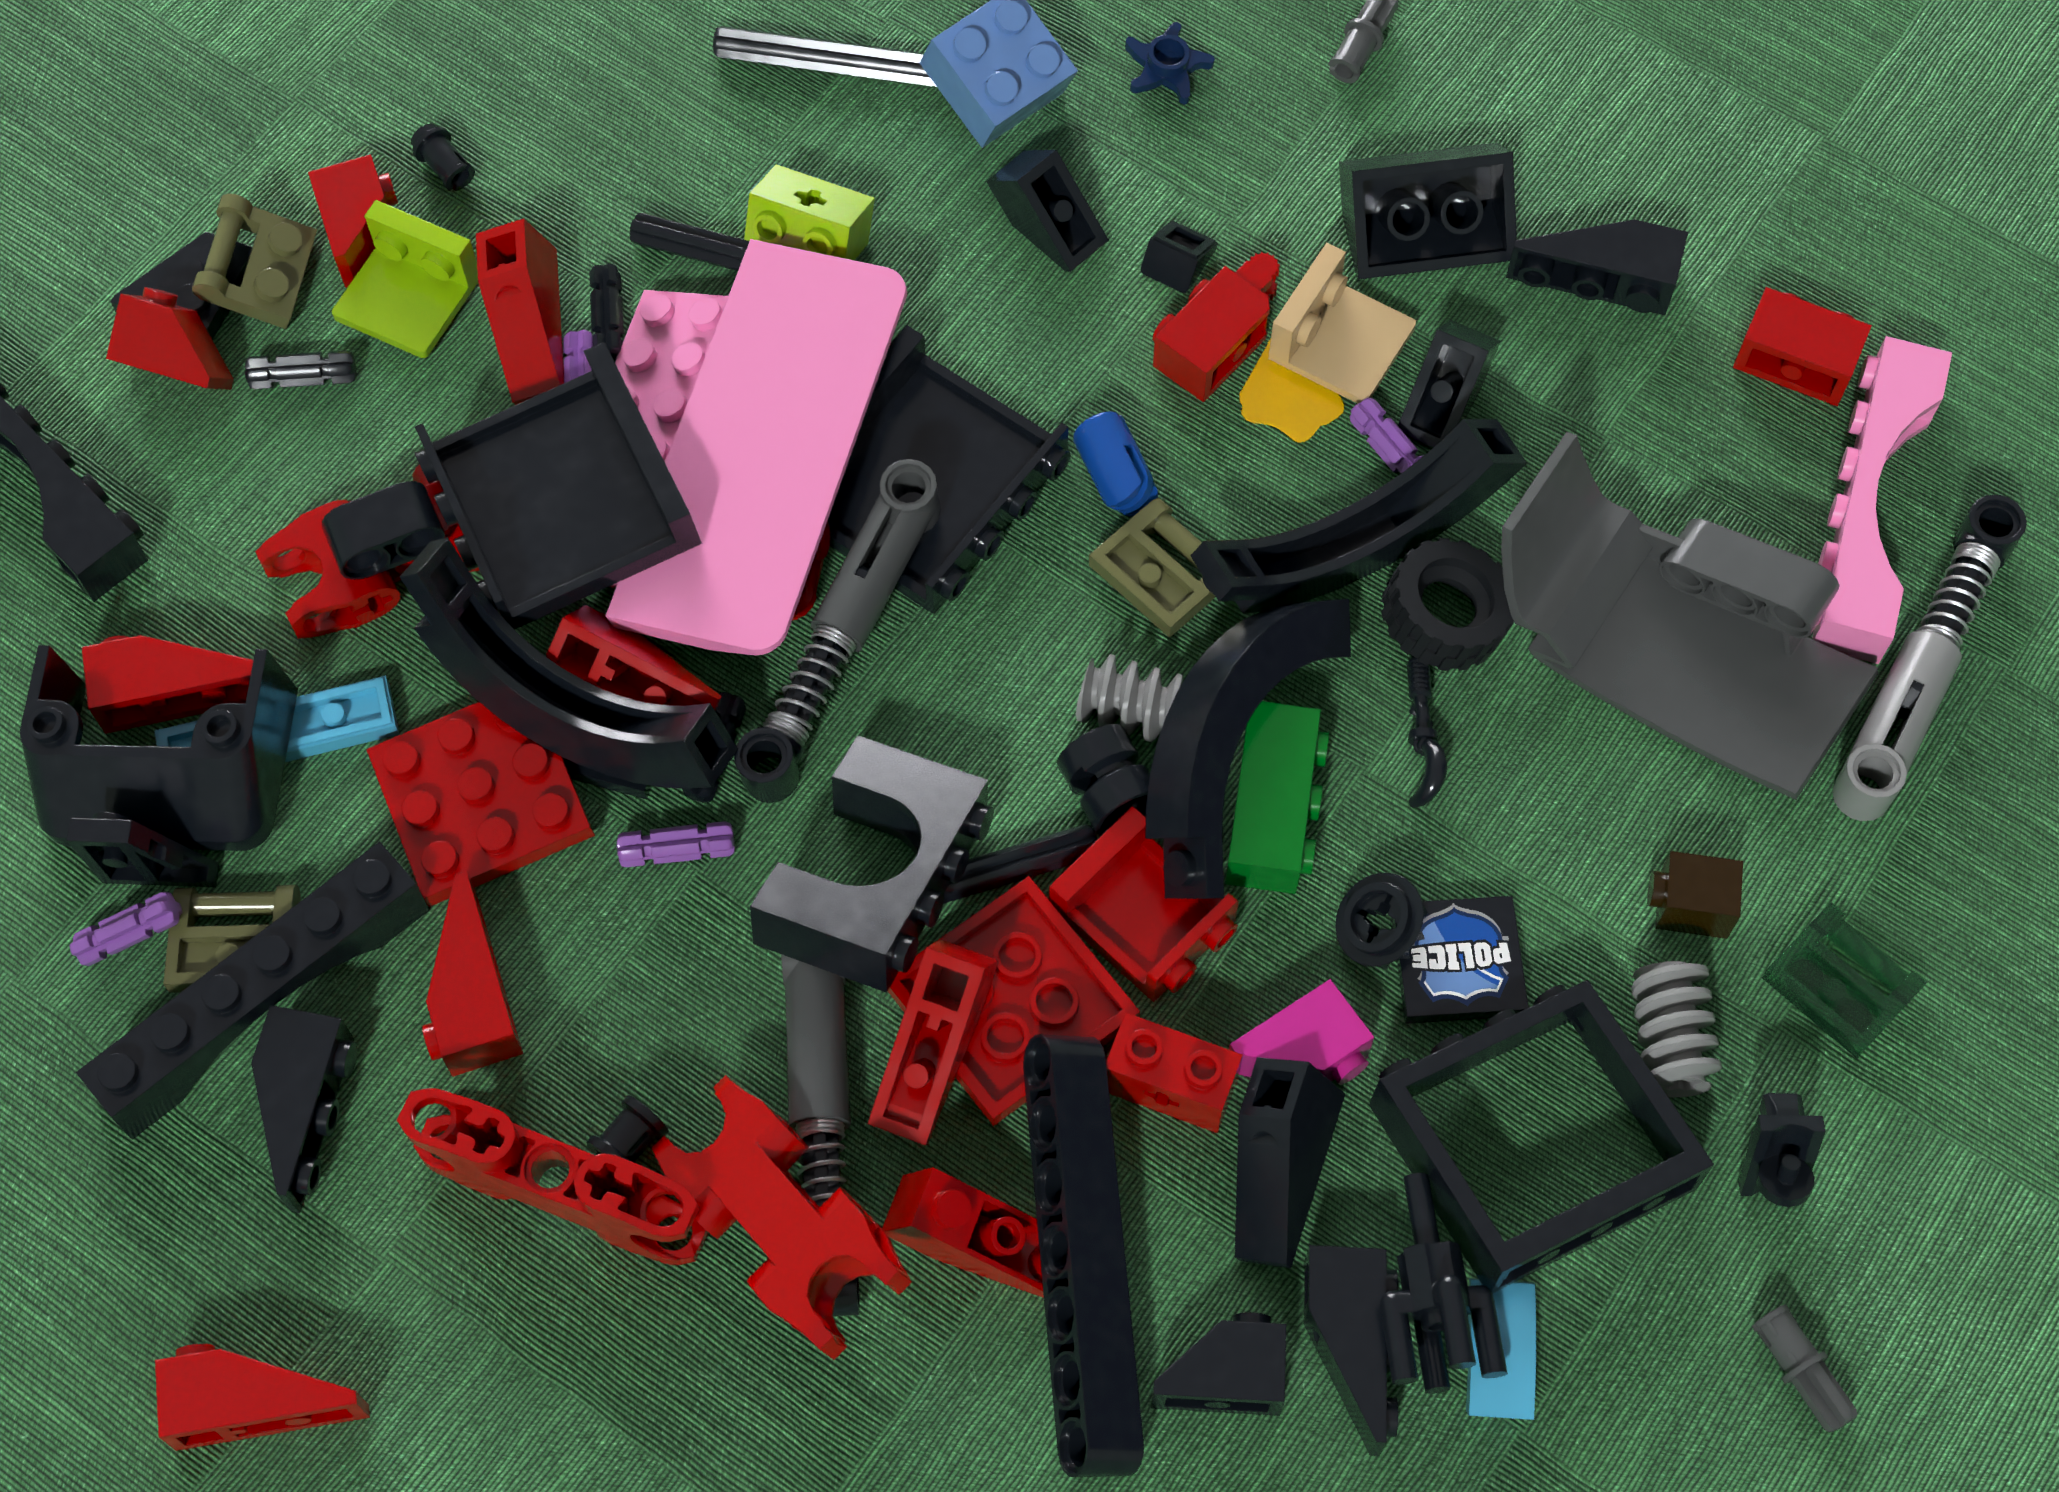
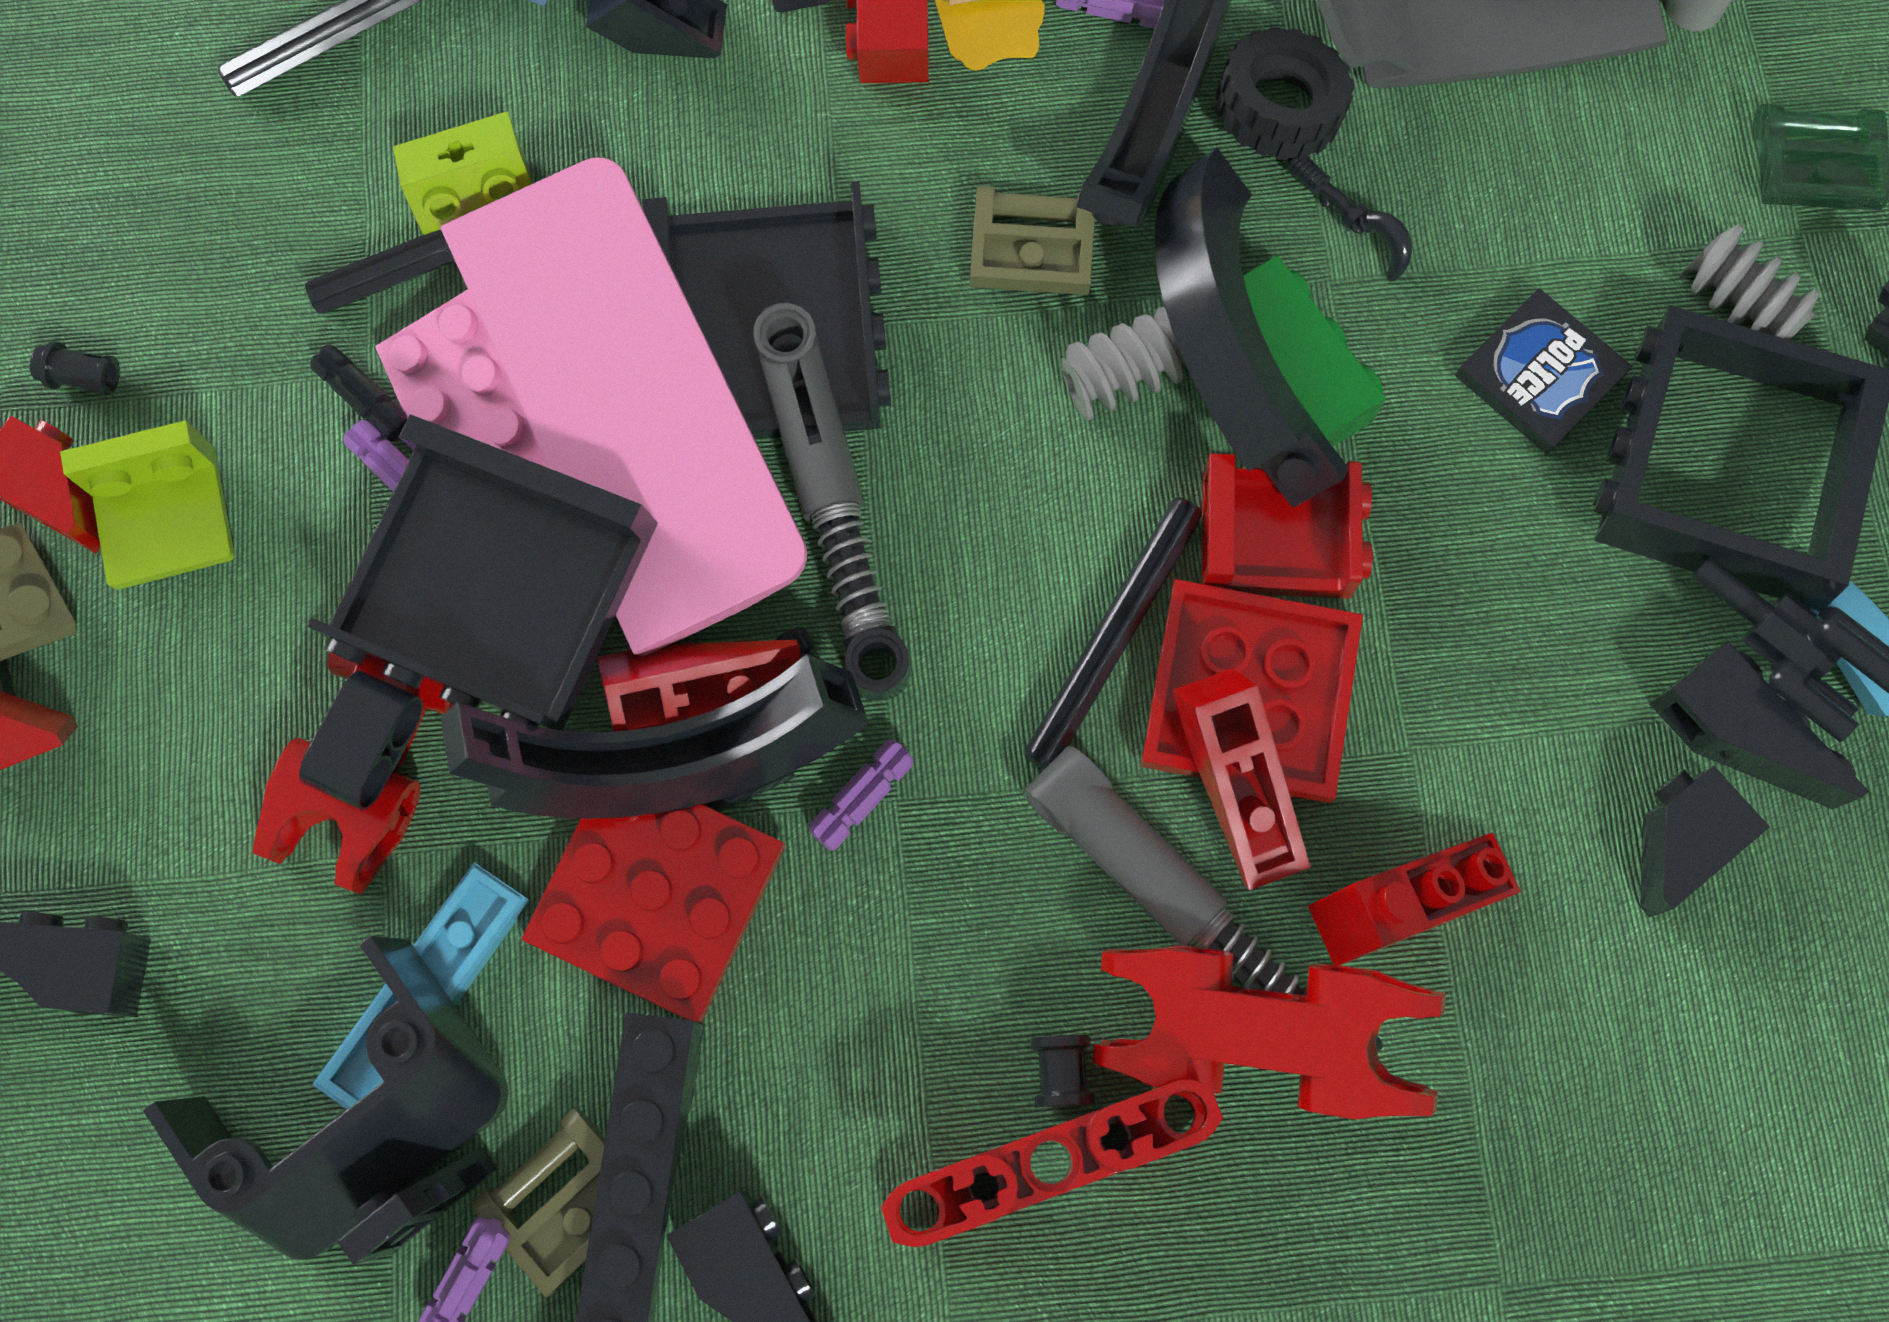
camera: 40 degrees left, 10 degrees up
red slope [82,635,253,734] -> none
black axle [245,350,357,389] -> none
red slope [422,871,524,1077] -> none
red slope [476,218,564,405] -> none
arch [750,736,994,993] -> none
black beam [1023,1034,1144,1477] -> none
black wheel [1057,724,1150,836] -> none
blue arm [1073,411,1158,517] -> none
red brick [1106,1012,1243,1133] -> none
dark pink slope [1229,979,1374,1085] -> none
black slope [1235,1057,1345,1268] -> none
black gear [1335,873,1429,969] -> none
dark brown brick [1647,851,1743,939] -> none

